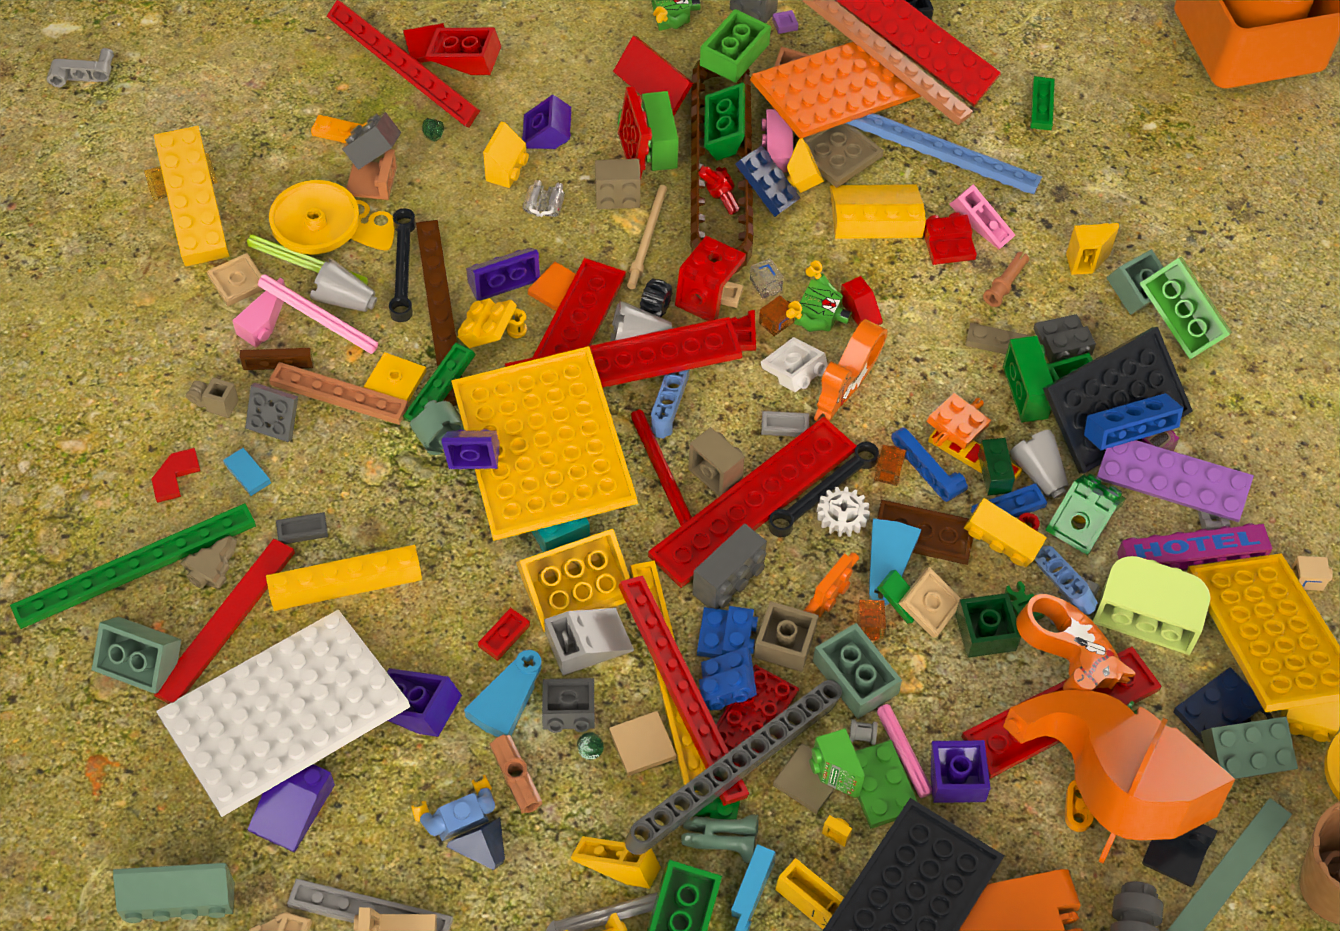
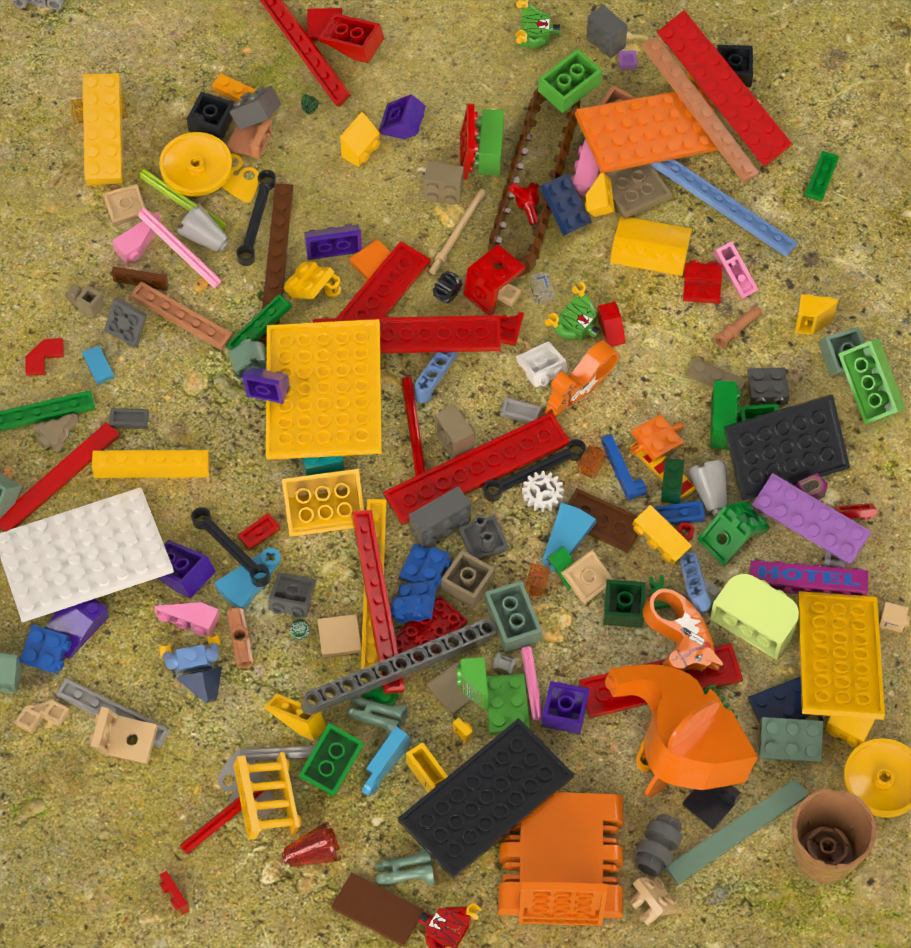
camera: 15 degrees right, 5 degrees up
yellow plate [363,352,427,403] -> none
clear piece [523,180,565,217] -> none
light grey slope [544,608,634,676] -> none
light grey cone [610,301,674,341] -> none
red tile [613,36,693,117] -> none
green slope [704,83,745,161] -> none
clear orange brick [759,295,795,337] -> none
orange plate [803,552,859,618] -> none
blue brick [1084,393,1183,450] -> none
none -> blue plate [20,624,71,675]
none -> bright pink slope [155,602,220,636]
none -> black brick [187,91,234,140]
none -> black piece [191,507,271,587]
none -> dark grey plate [458,515,509,560]
none -> red piece [835,503,877,520]

